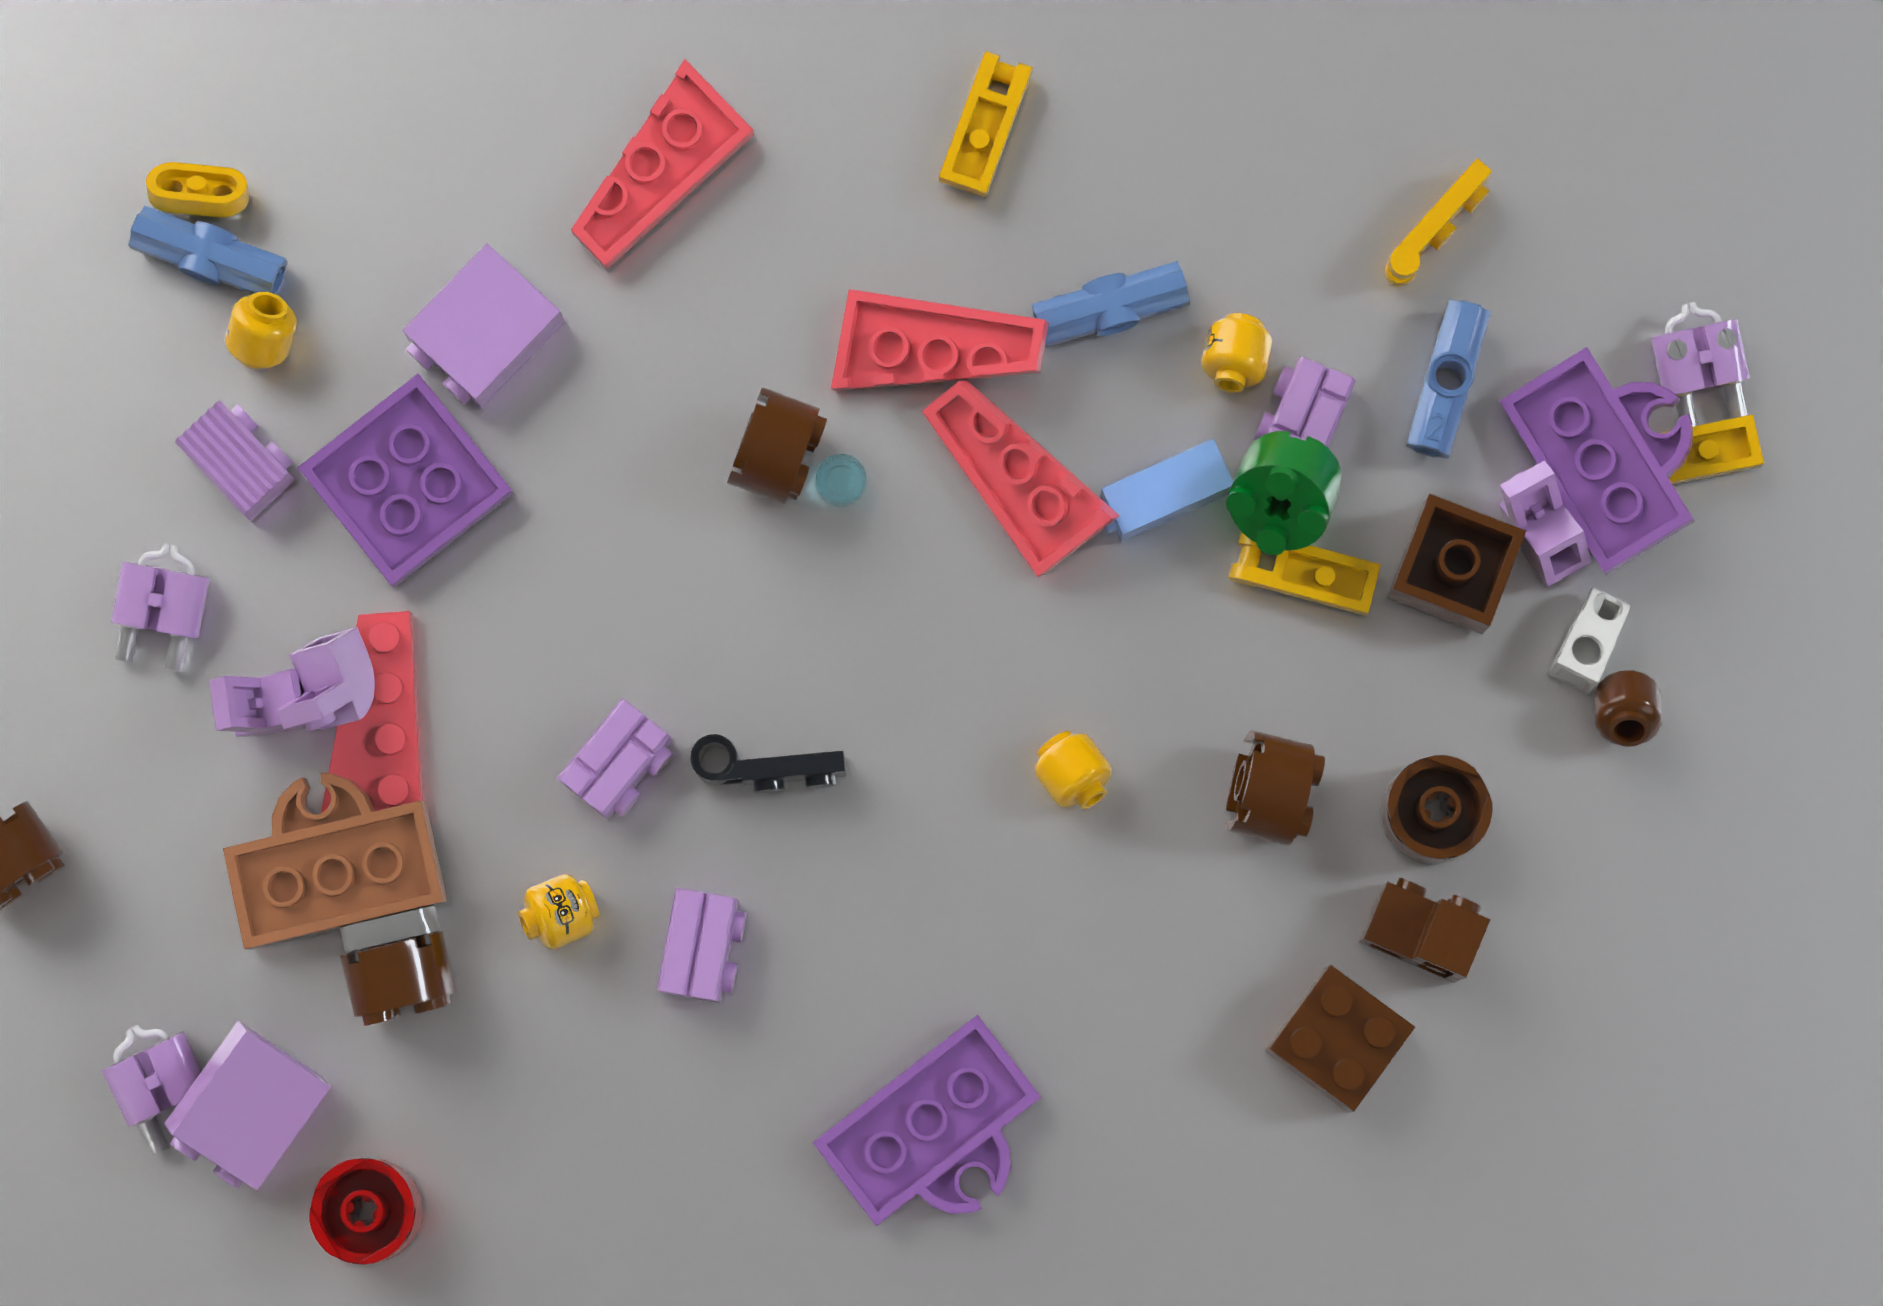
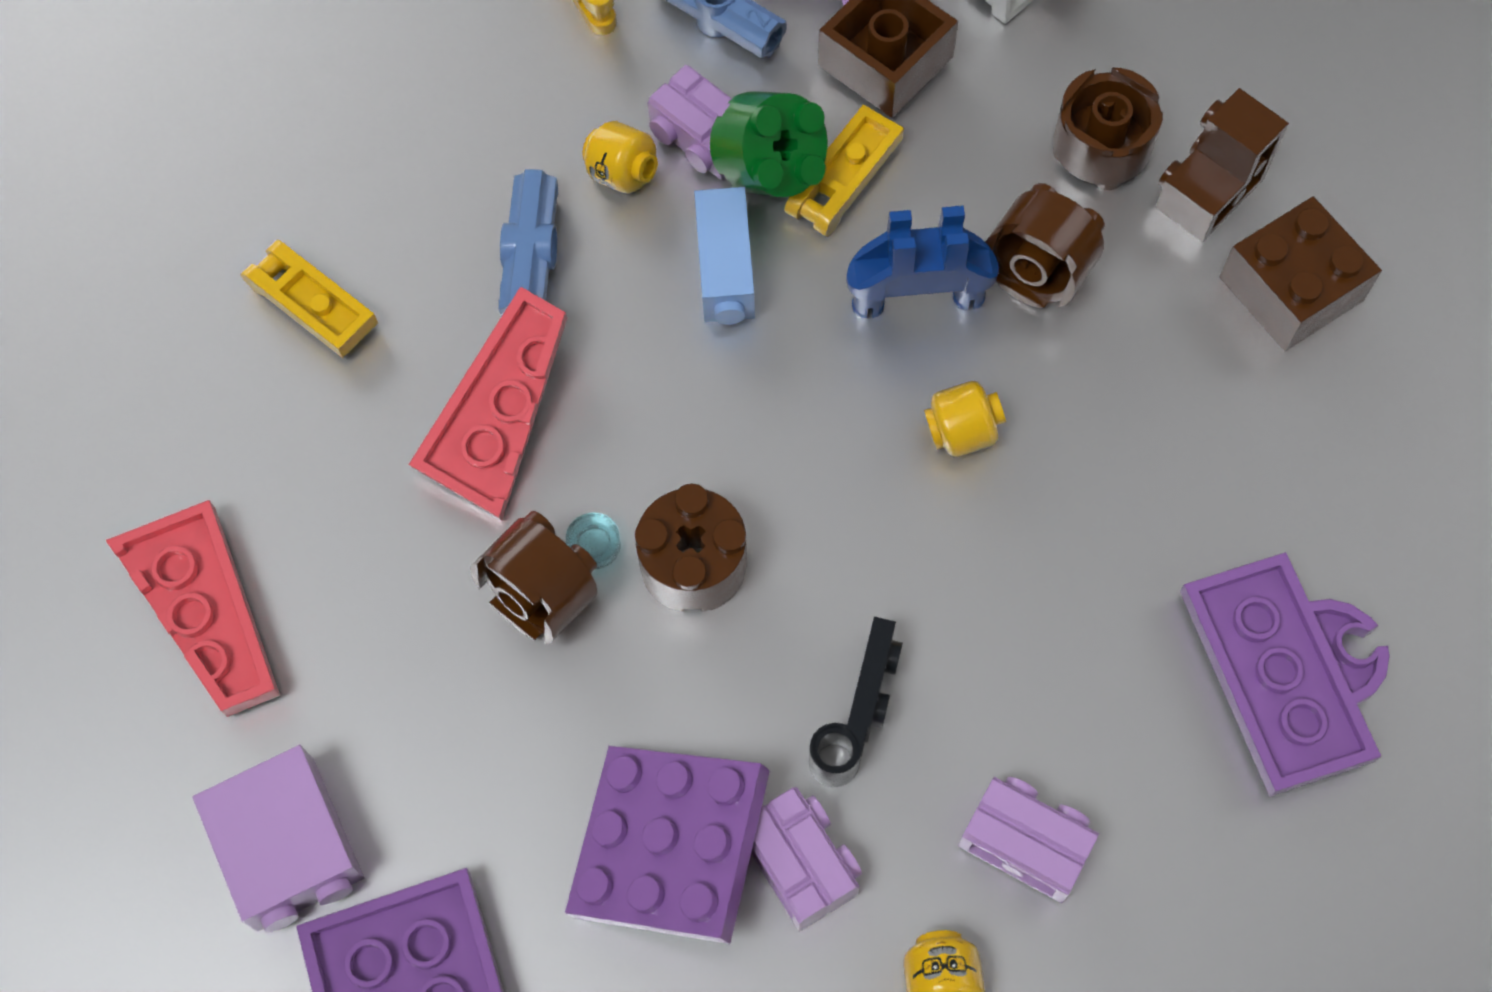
camera: 70 degrees left, 15 degrees down
coral wing [922,379,1120,577] -> none
none -> medium lavender plate [565,746,770,944]
none -> reddish brown brick [635,483,747,612]
none -> blue connector [846,205,999,319]

